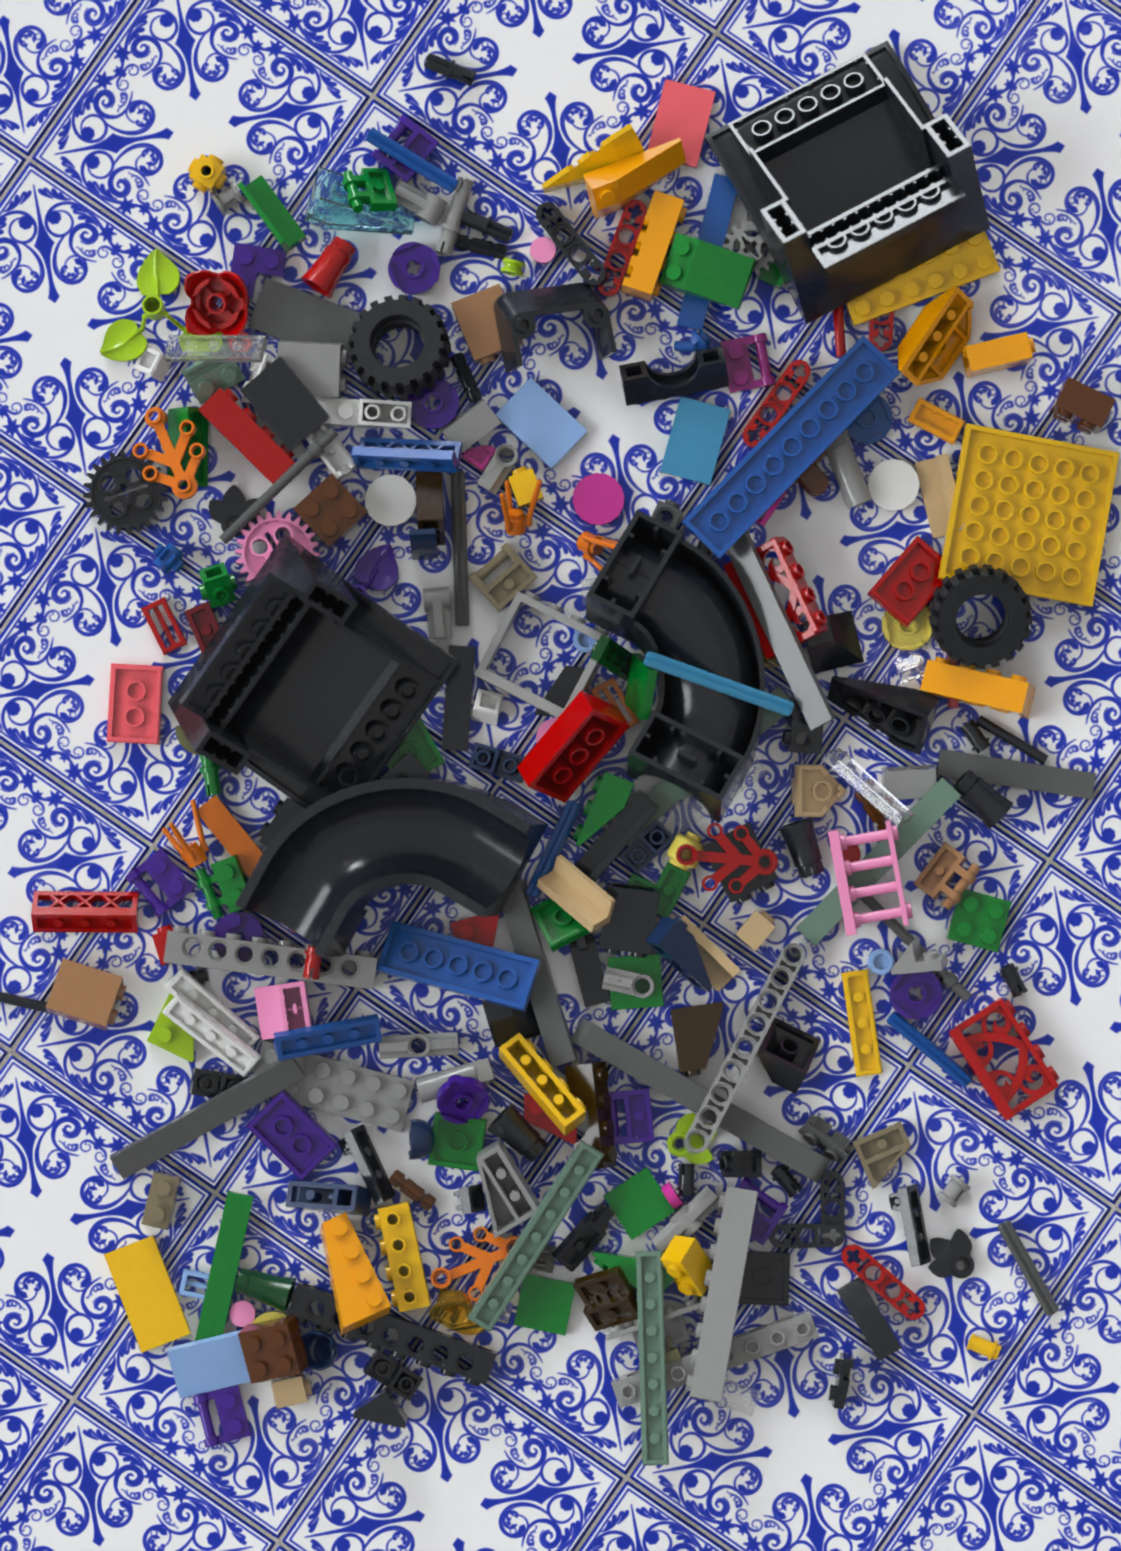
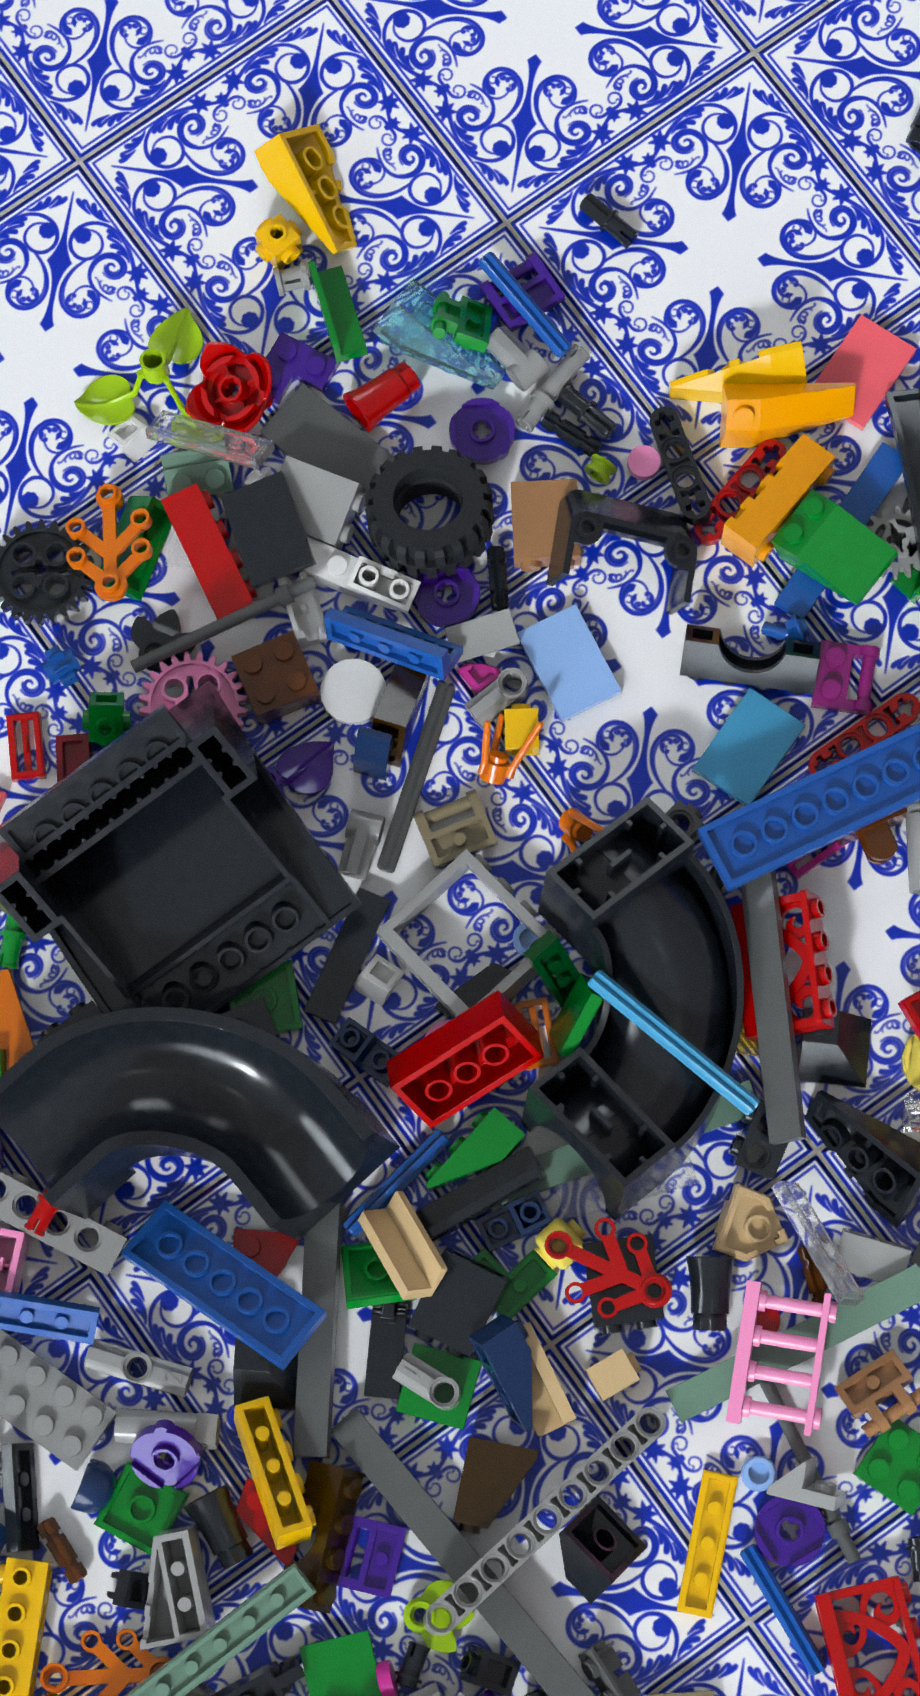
camera: 25 degrees right, 10 degrees down
dark pink tile [572,473,624,526] -> none
none -> yellow wedge [254,124,357,254]

